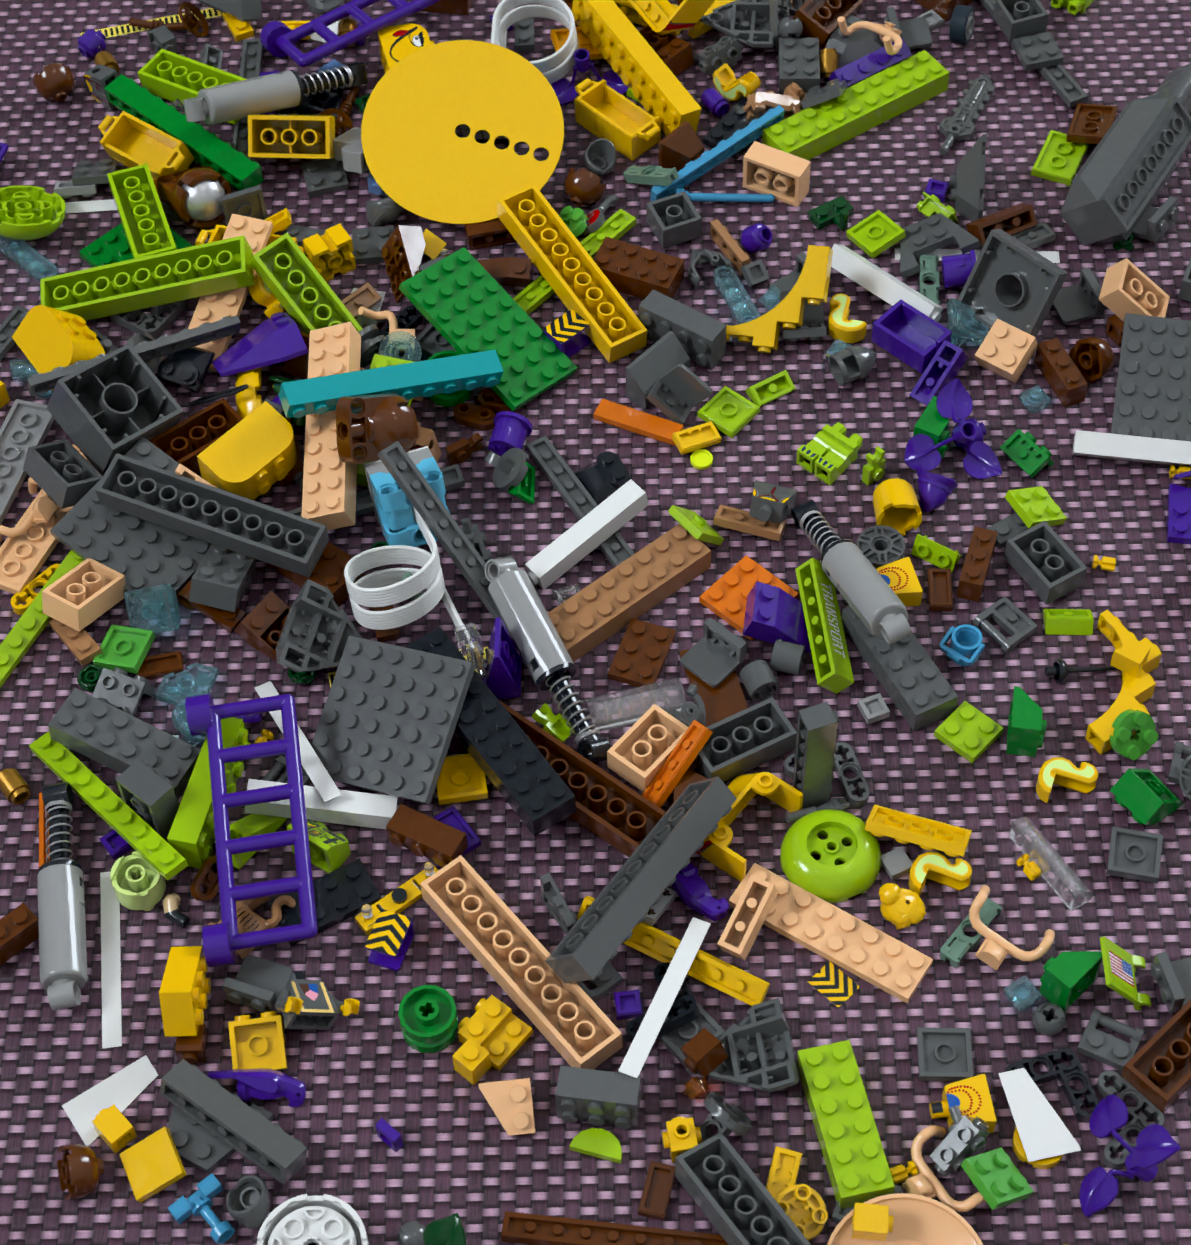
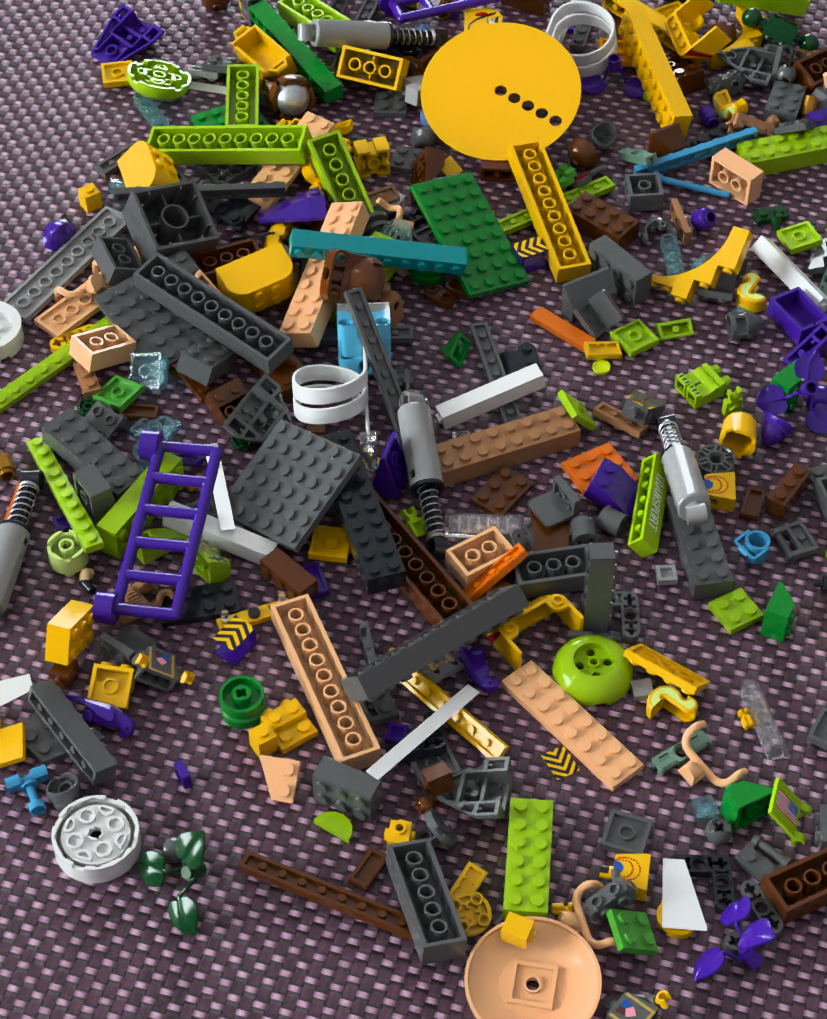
camera: 15 degrees right, 5 degrees down
white sticker [100,871,122,1049] -> none
reddish brown plate [190,855,219,902] -> none
dark grey plate [220,185,268,226] -> none
reddish brown plate [446,433,484,466] -> none
reddish brown slope [477,257,534,287] -> none
dark grey tile [484,447,529,492] -> none
dark purple piece [488,411,533,456] -> none
yellow container [574,78,661,161] -> none
light nougat brick [717,874,778,961] -> none
dark grey plate [740,259,770,287] -> none
yellow piece [879,883,926,930] -> none
lime hinge [911,534,962,573] -> none
yellow animal [1036,757,1098,803] -> none

